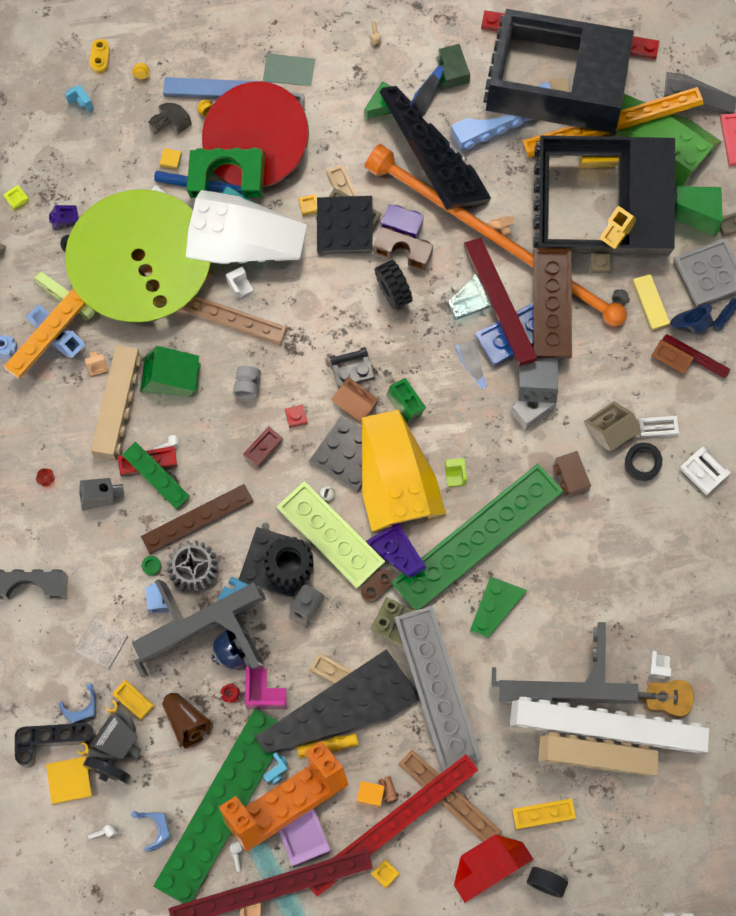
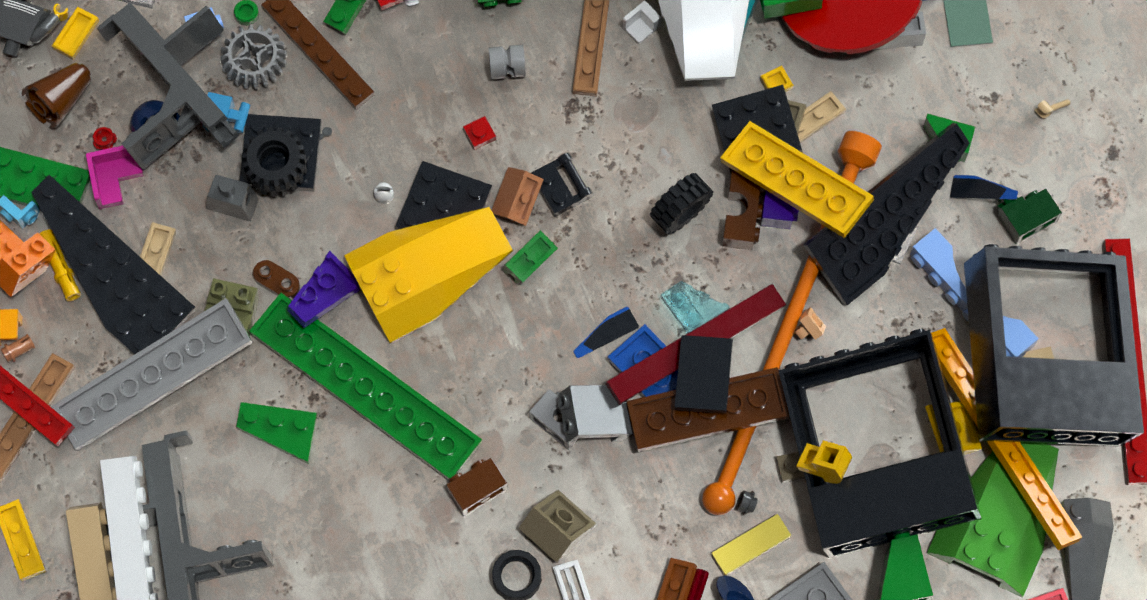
camera: 75 degrees right, 0 degrees up
dark red plate [243,426,283,467] -> none
yellowish green plate [277,481,385,589] -> none
lime panel [445,458,467,487] -> none
none -> black tile [675,335,733,414]
none -> yellow plate [720,121,874,238]

